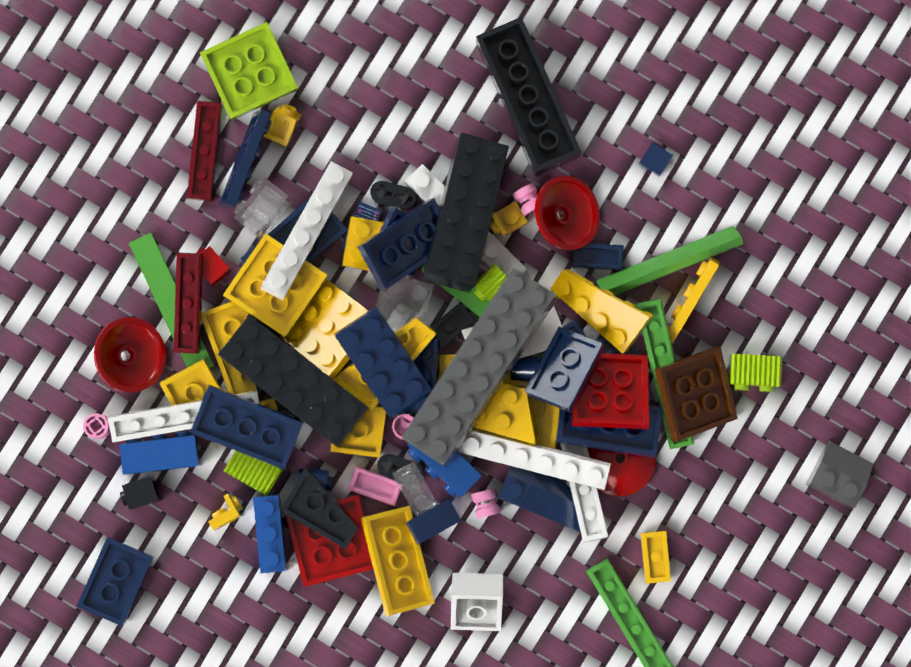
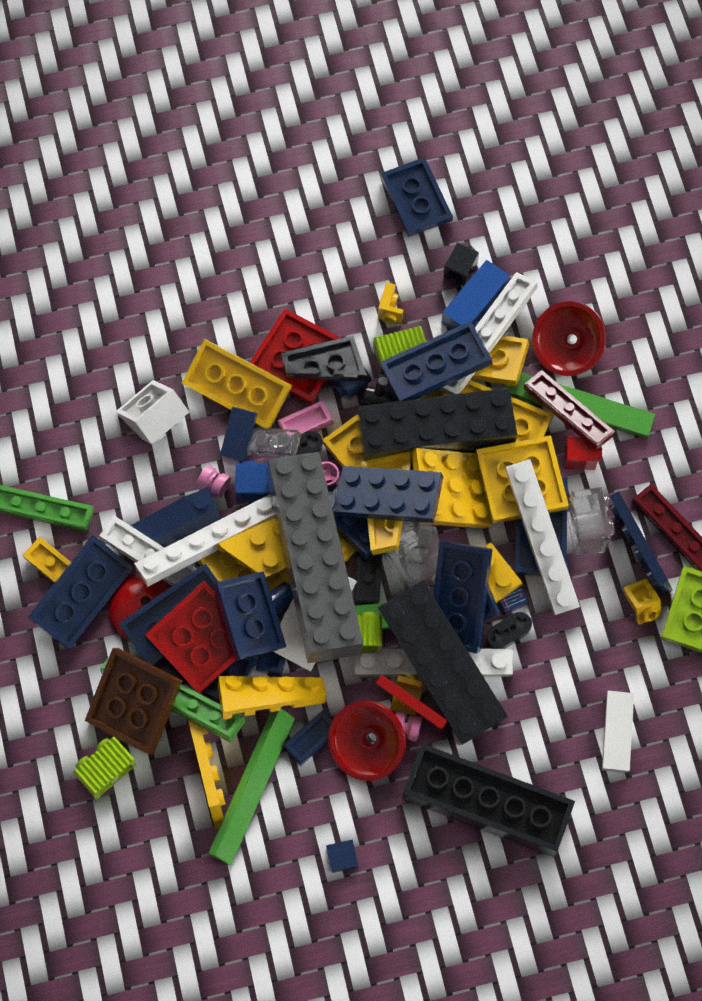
camera: 135 degrees right, 15 degrees down
bright pink wheel [83,413,111,439] -> none
blue brick [253,495,288,574] -> none
none -> dark blue plate [27,535,134,650]
none -> black piece [361,377,398,405]
none -> red tile [376,675,447,729]
none -> white tile [602,691,634,773]

